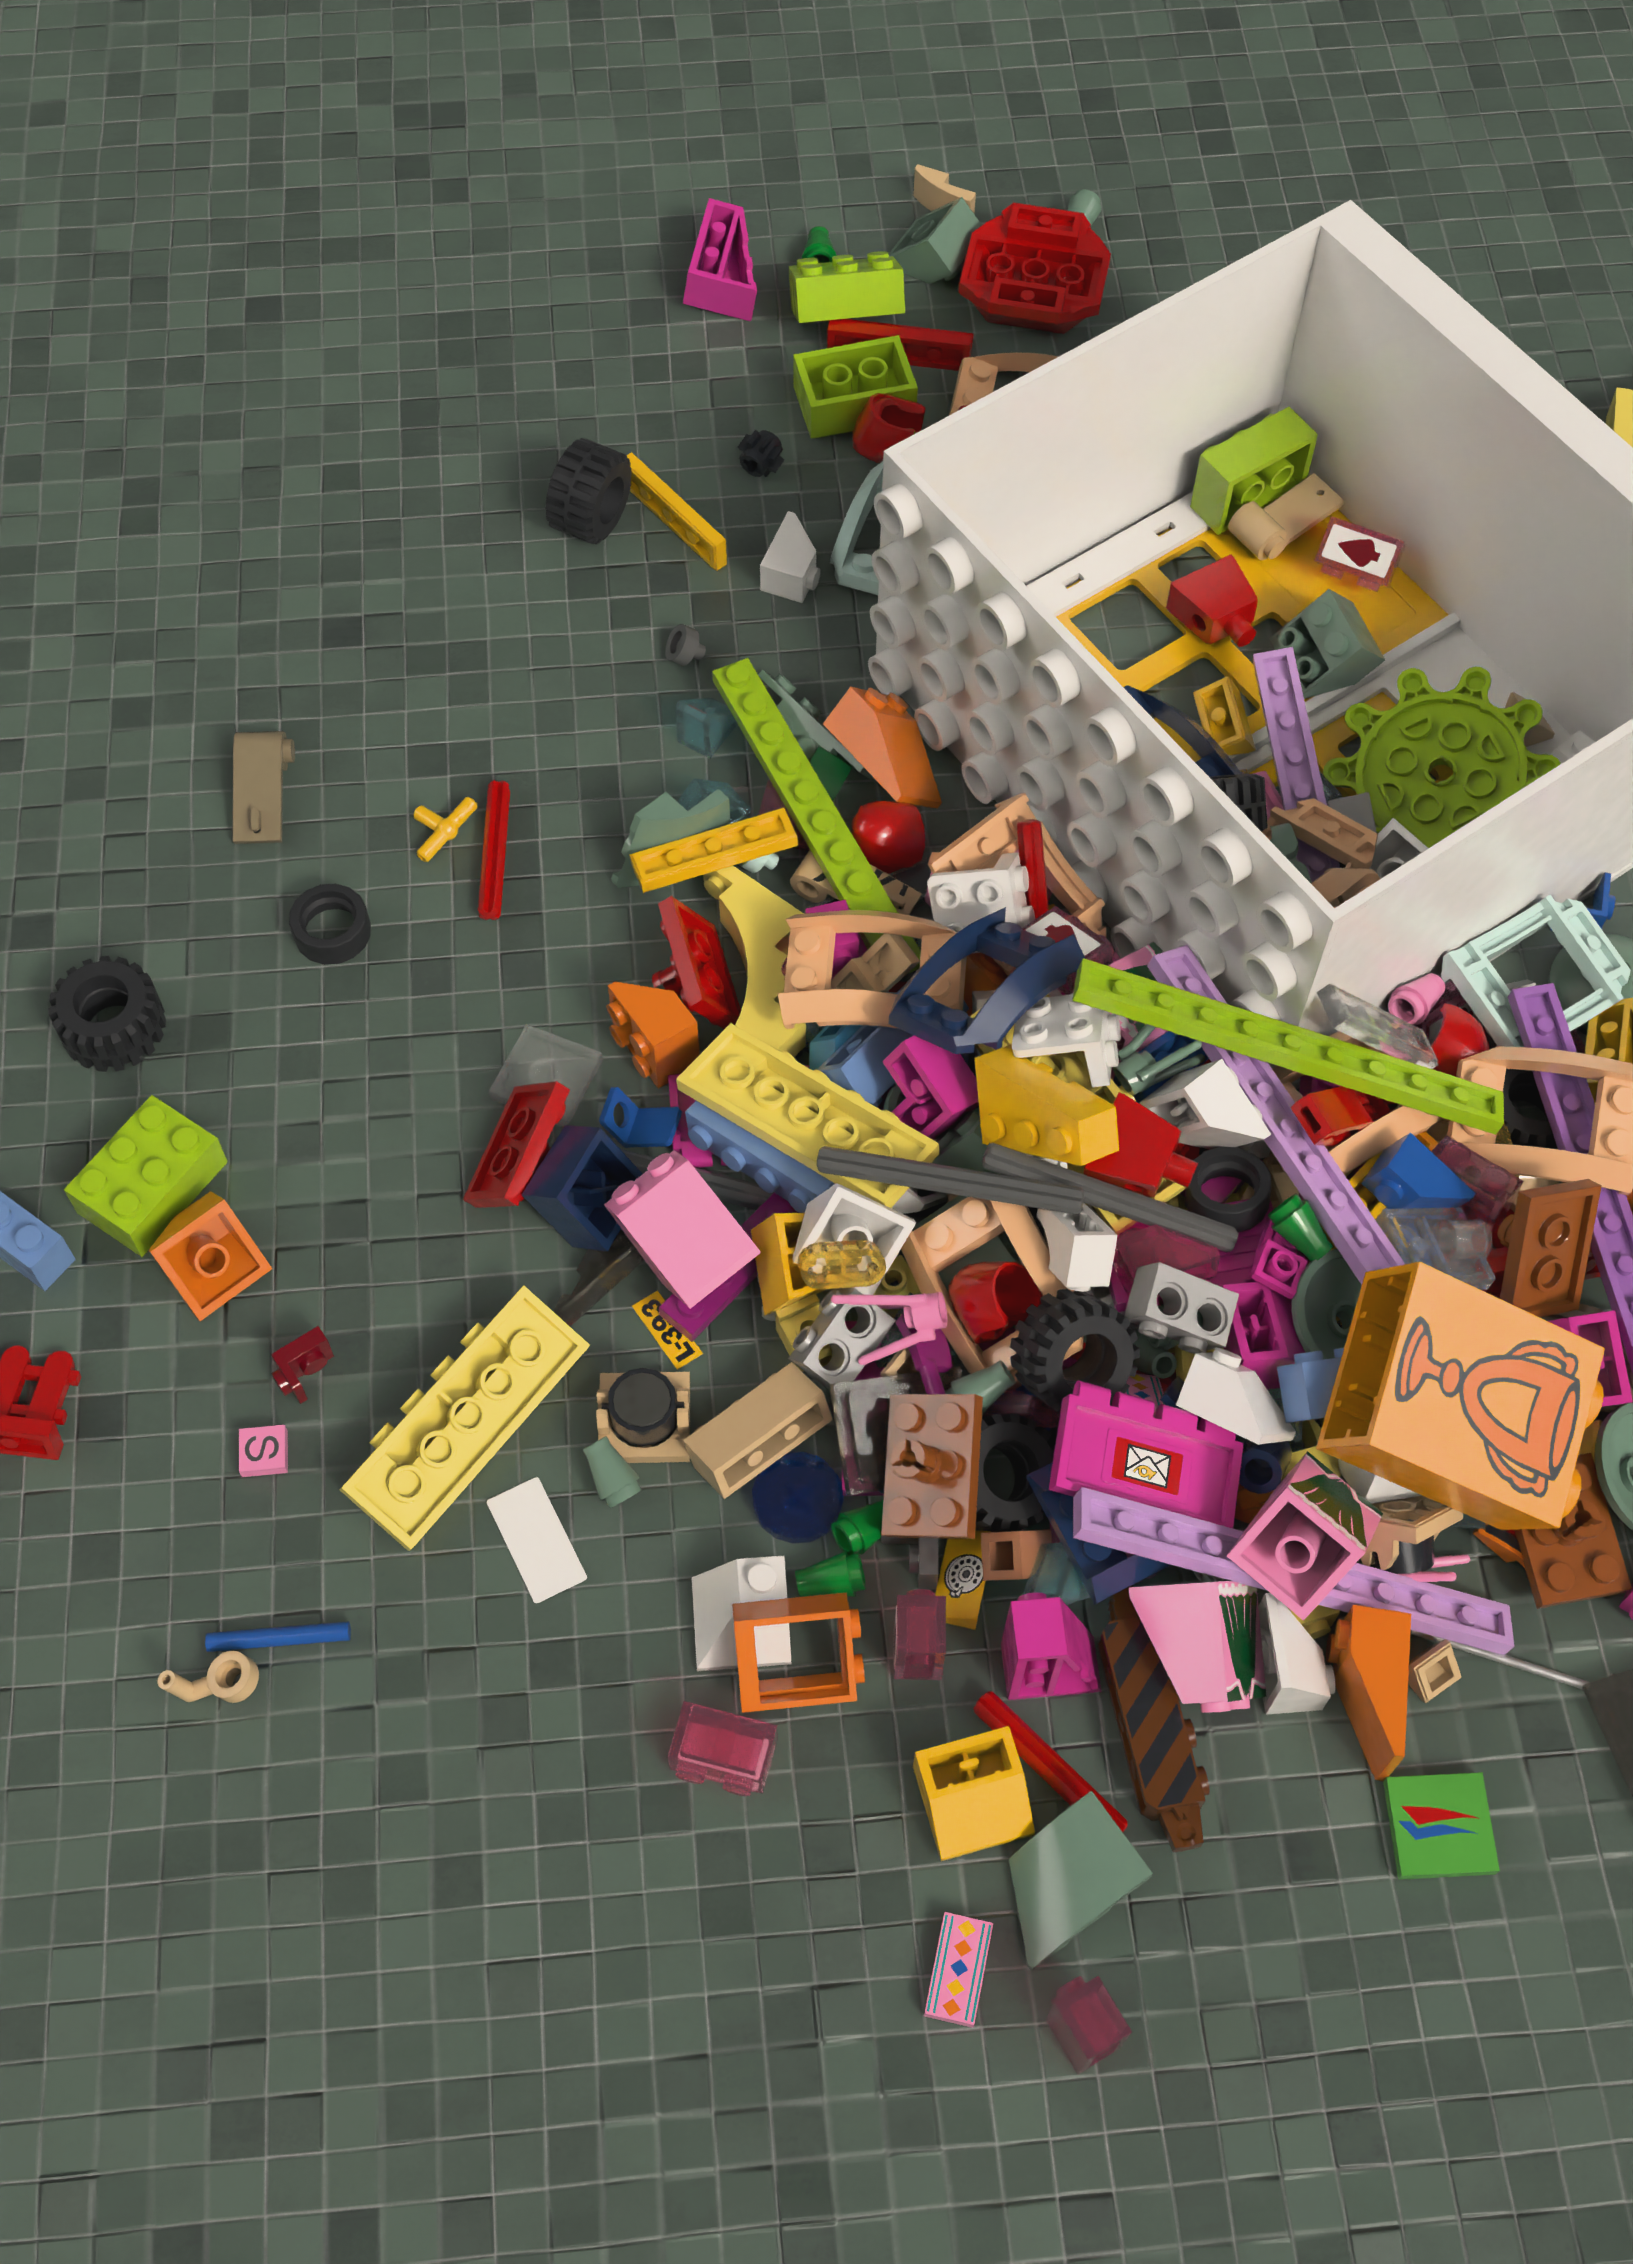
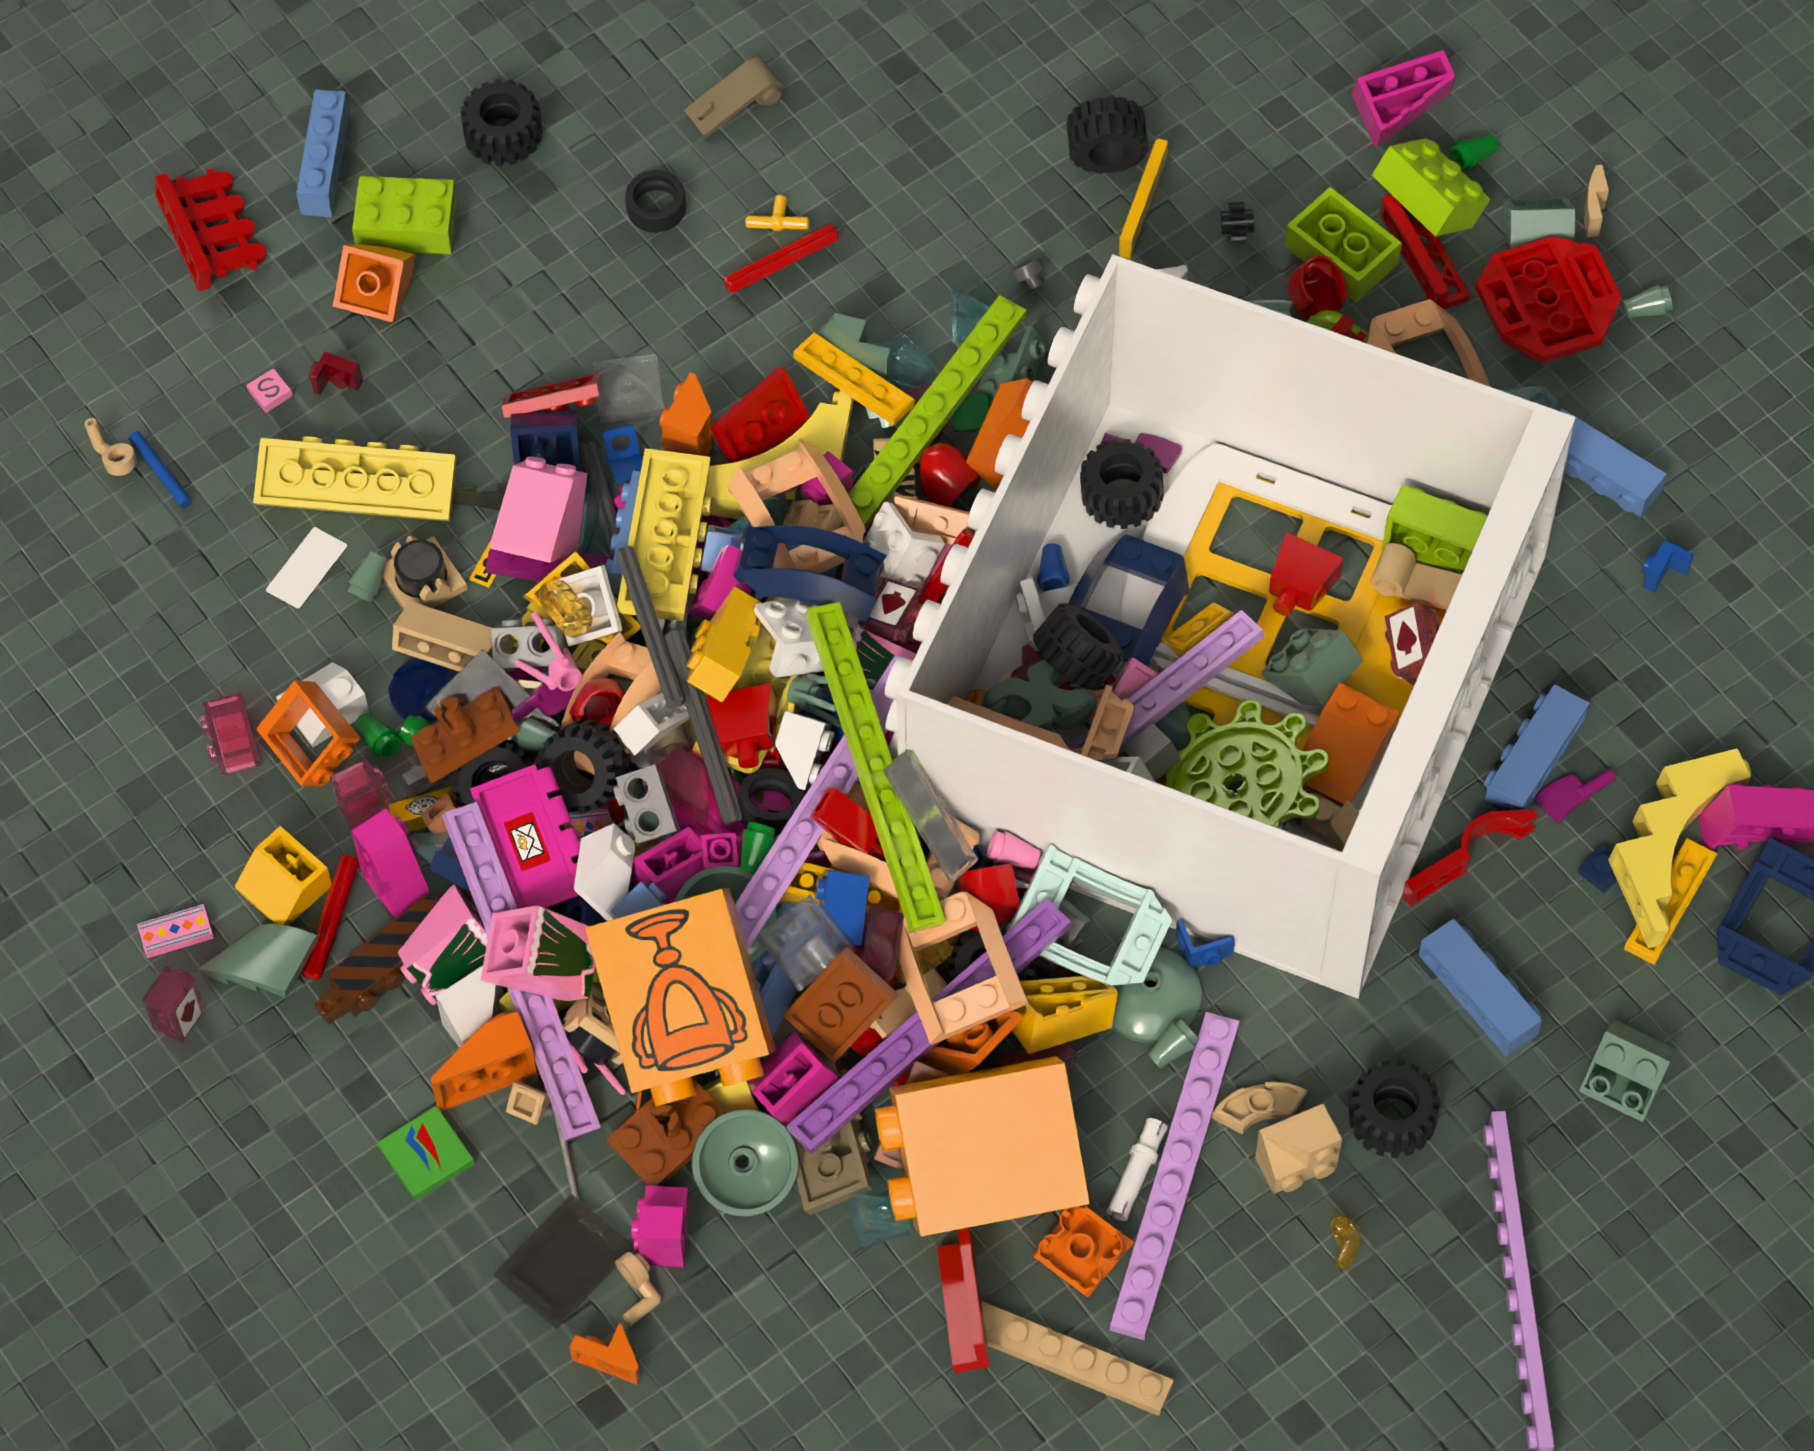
camera: 60 degrees right, 0 degrees up
none -> orange slope [1302,682,1400,806]

